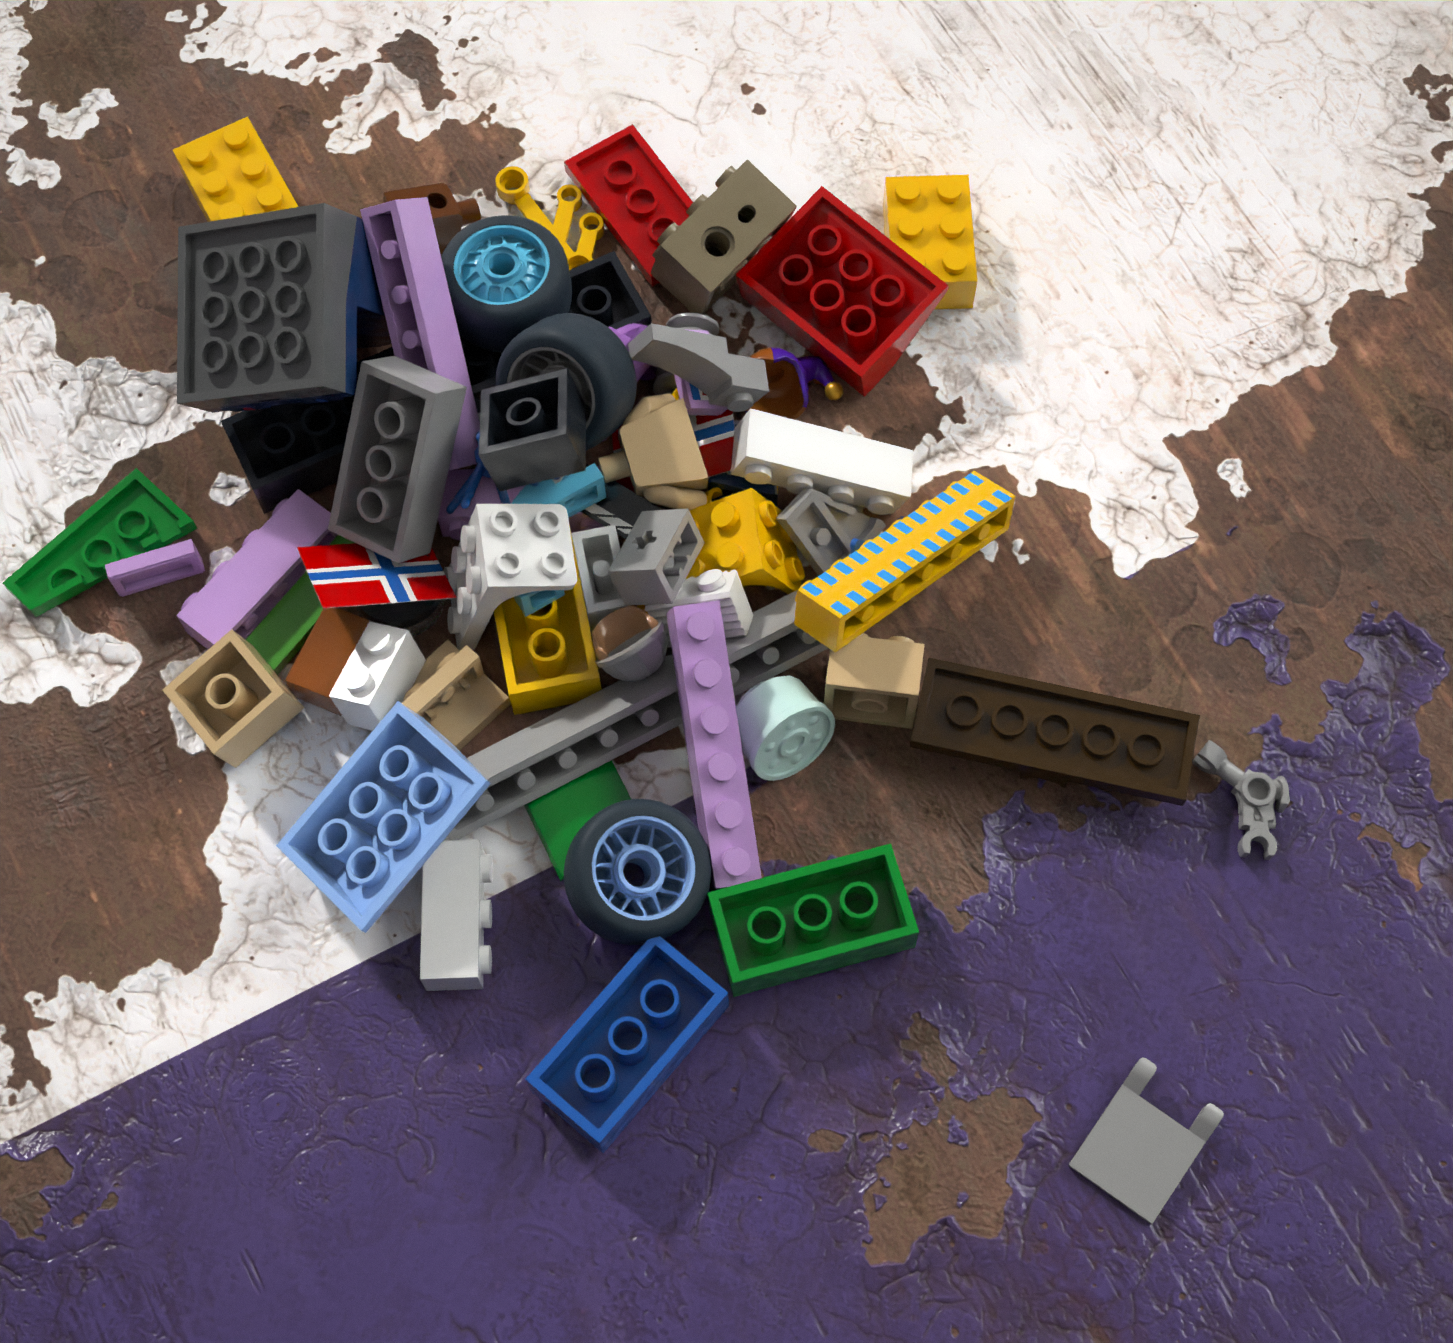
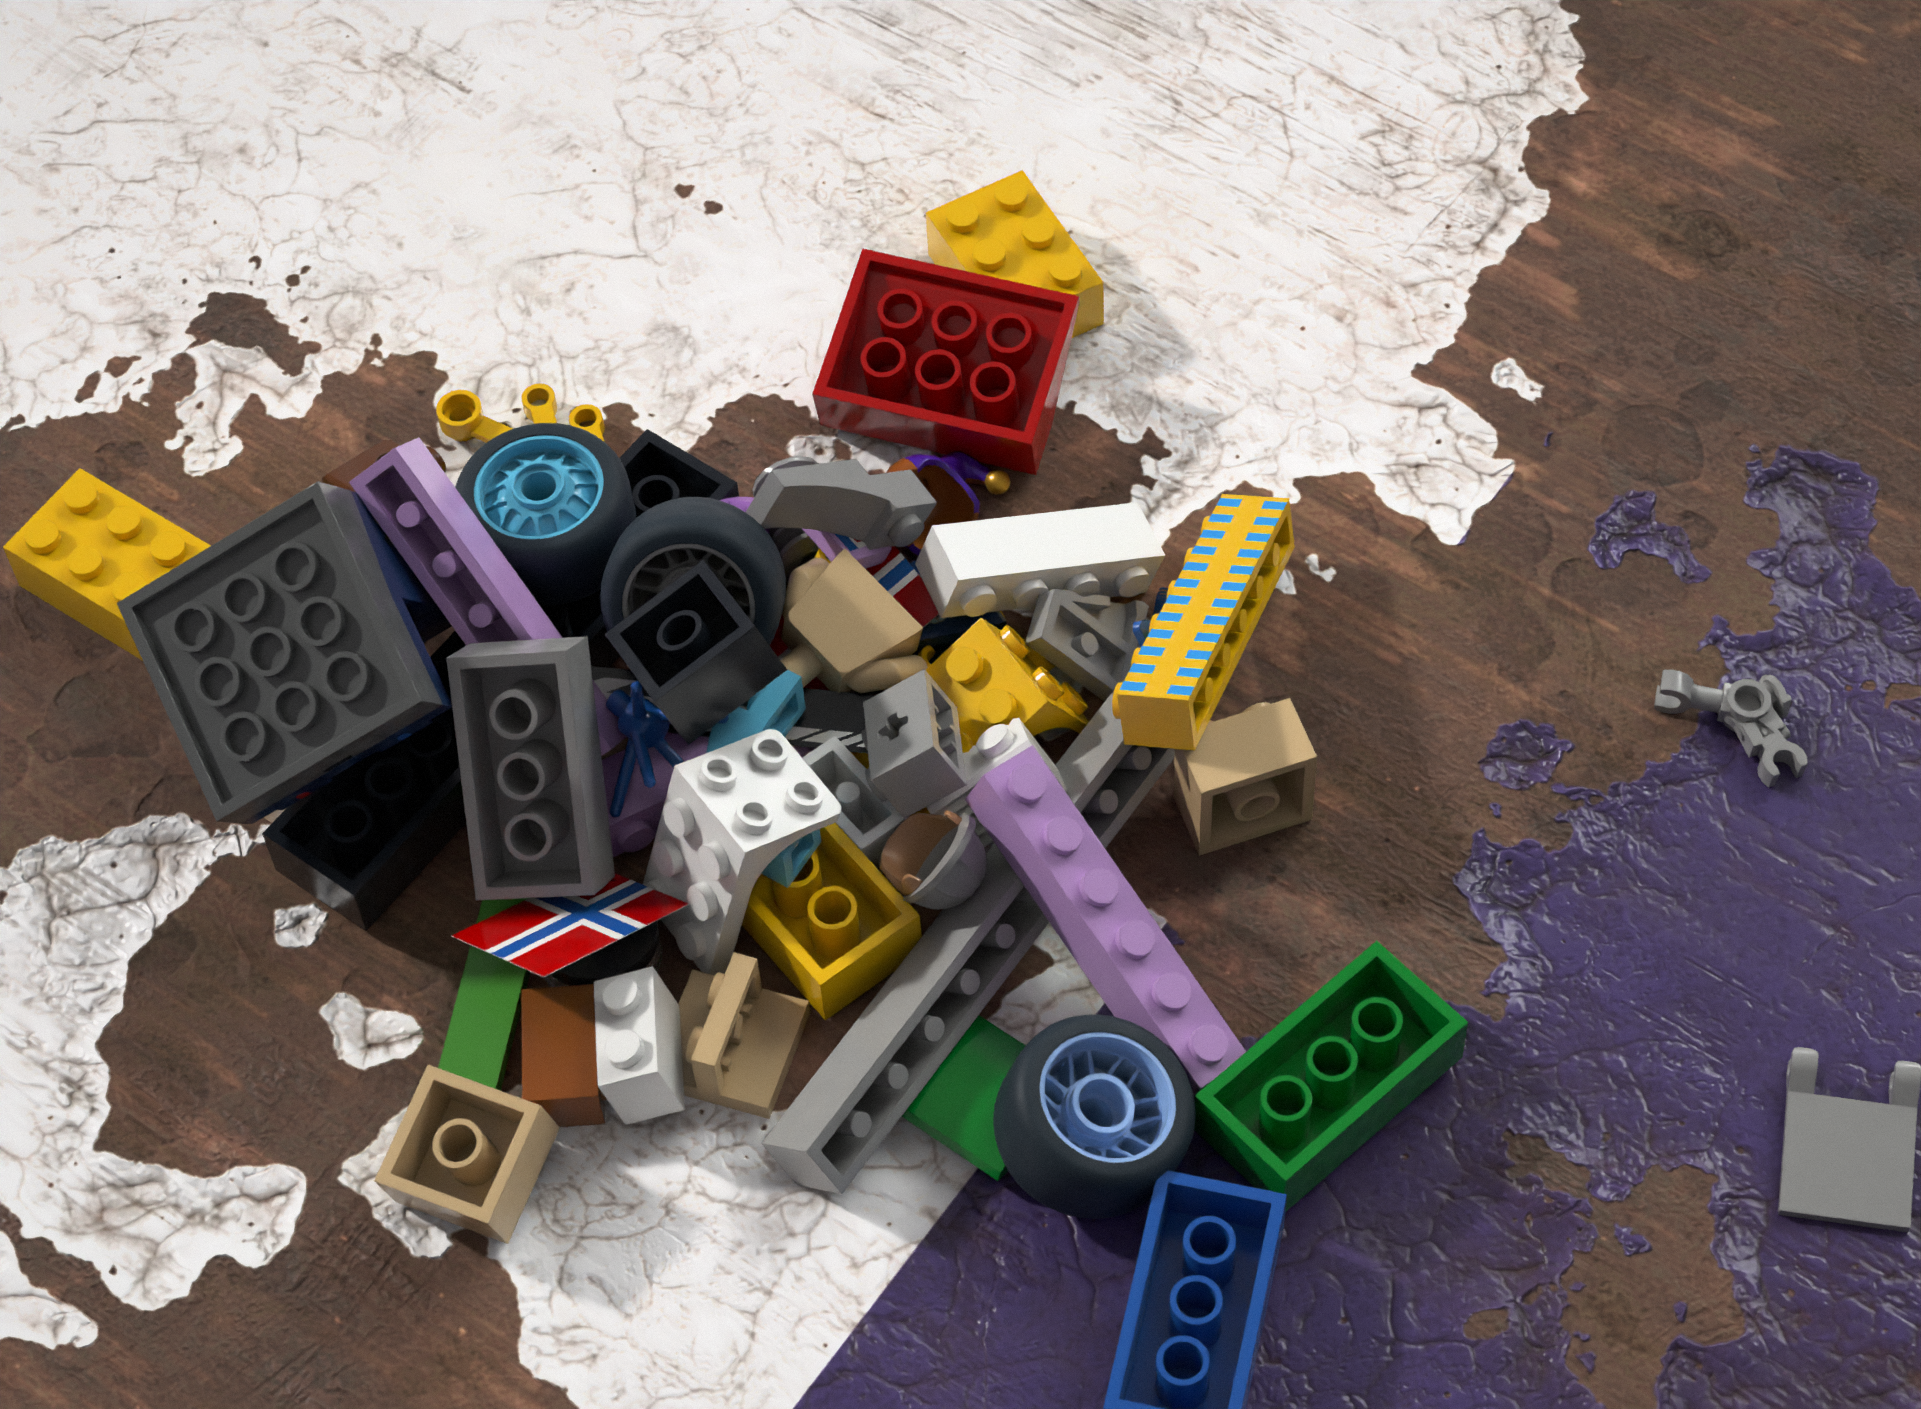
camera: 25 degrees left, 10 degrees down
green wing [2,468,198,617] -> none
lavender tile [105,539,205,597] -> none
lavender brick [176,489,338,649] -> none
light blue slope [276,701,491,933] -> none
white brick [420,839,493,991] -> none
red plate [564,124,693,287] -> none
dark tan piece [650,159,797,315] -> none
light aqua wheel [736,675,835,781] -> none
dark brown piece [909,658,1200,806] -> none

